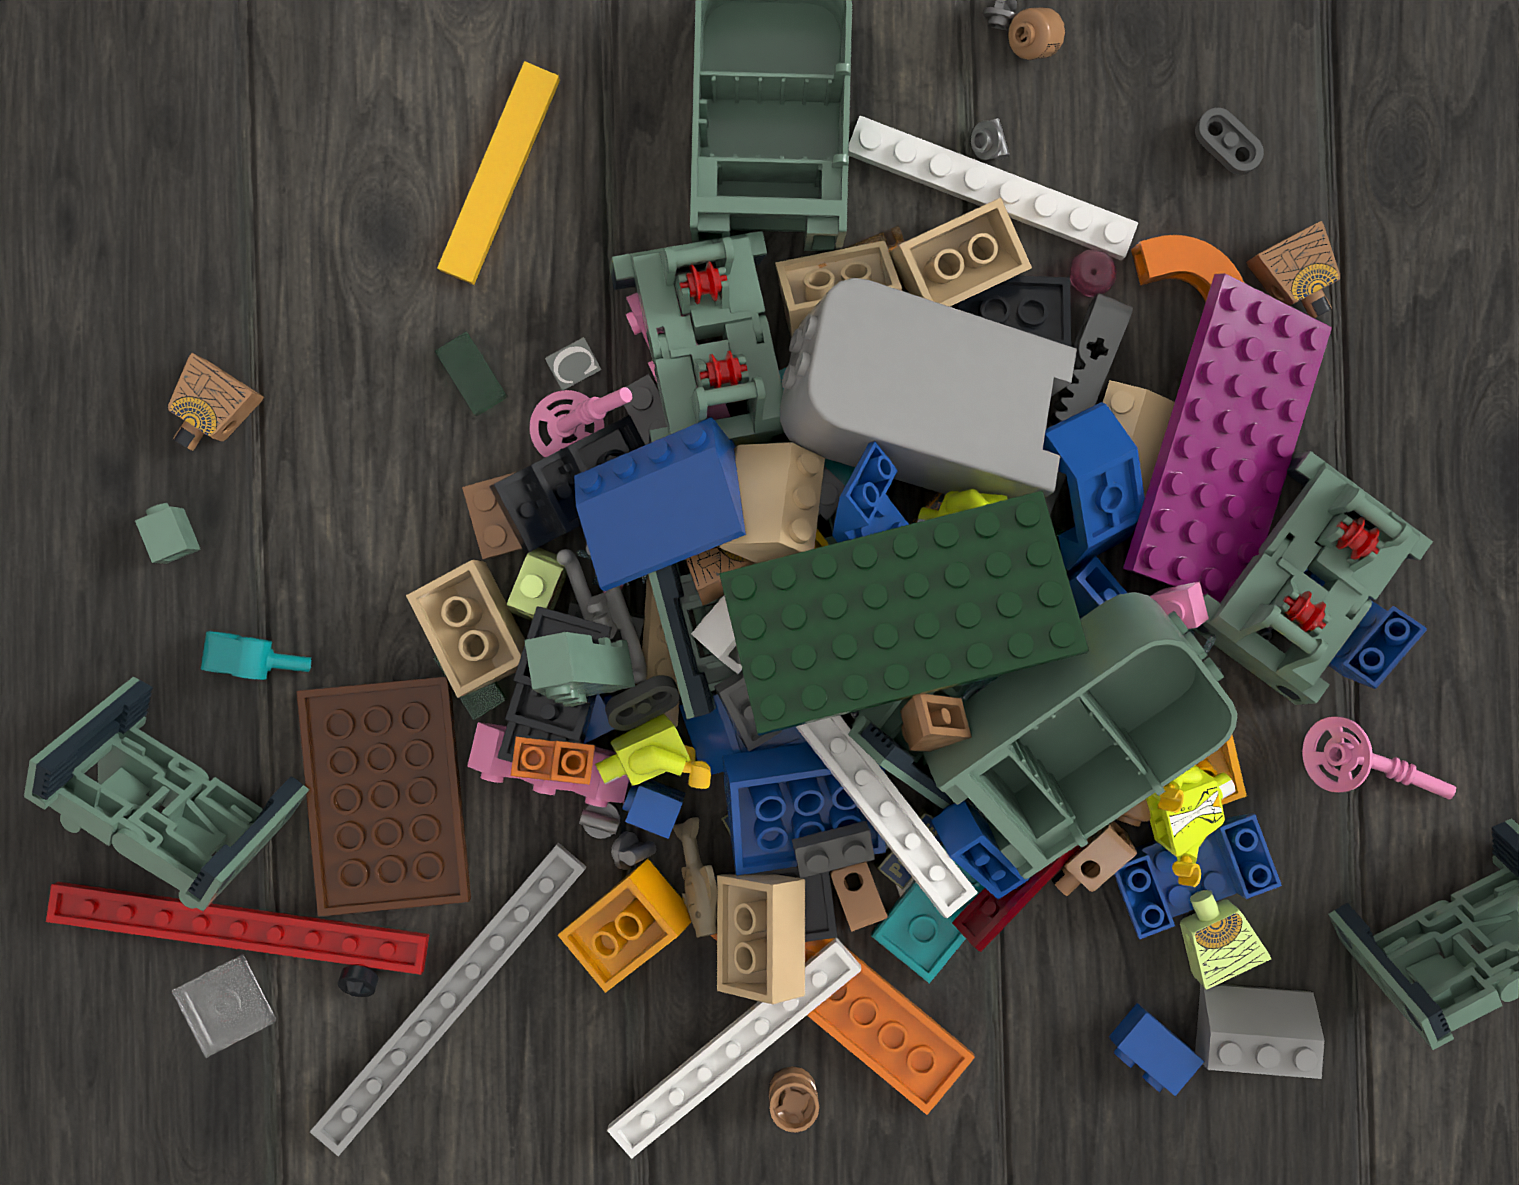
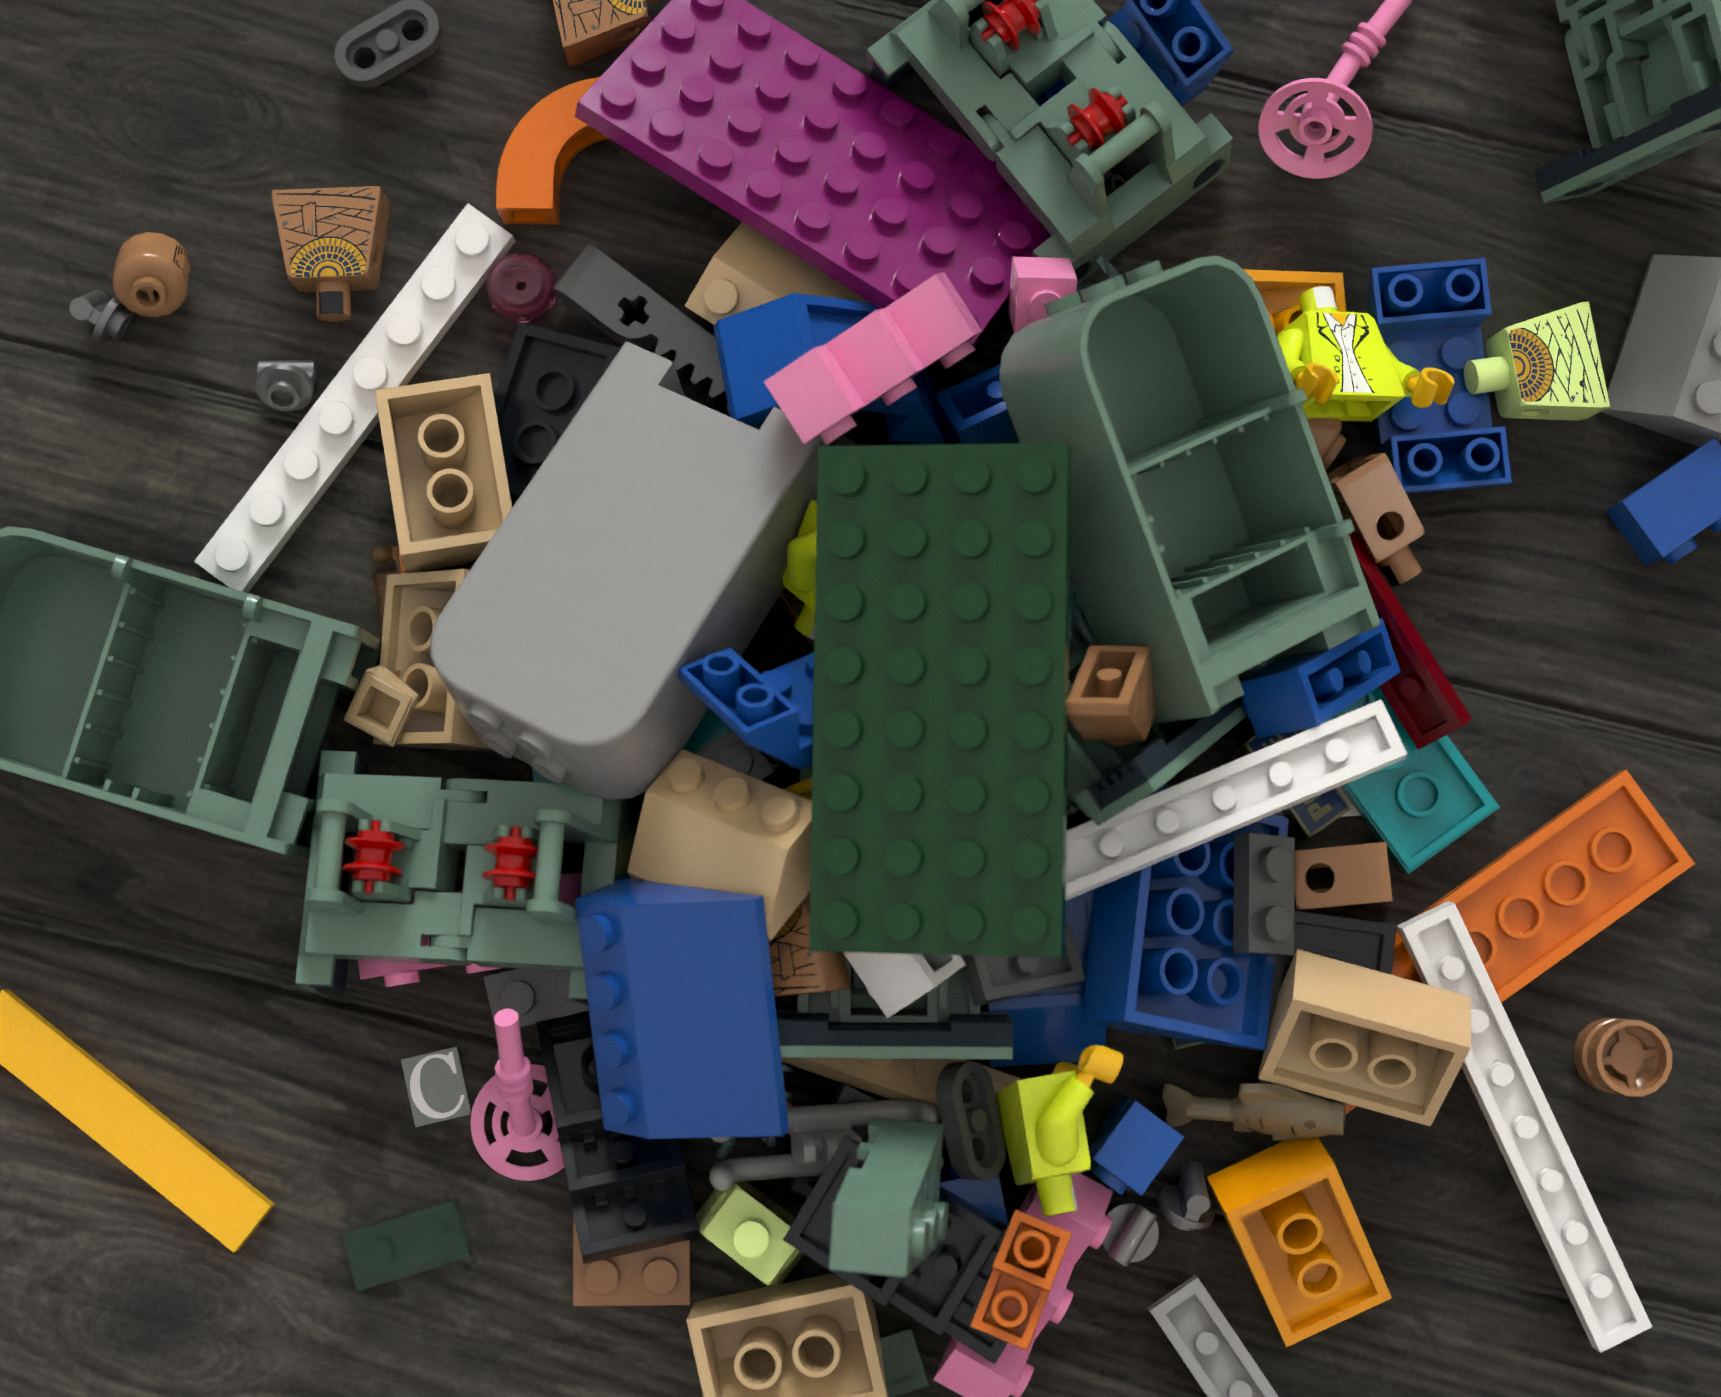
camera: 75 degrees left, 5 degrees down
none -> medium nougat torso [272,186,390,322]
none -> tan slope [344,665,419,747]
none -> bright pink brick [764,272,983,445]

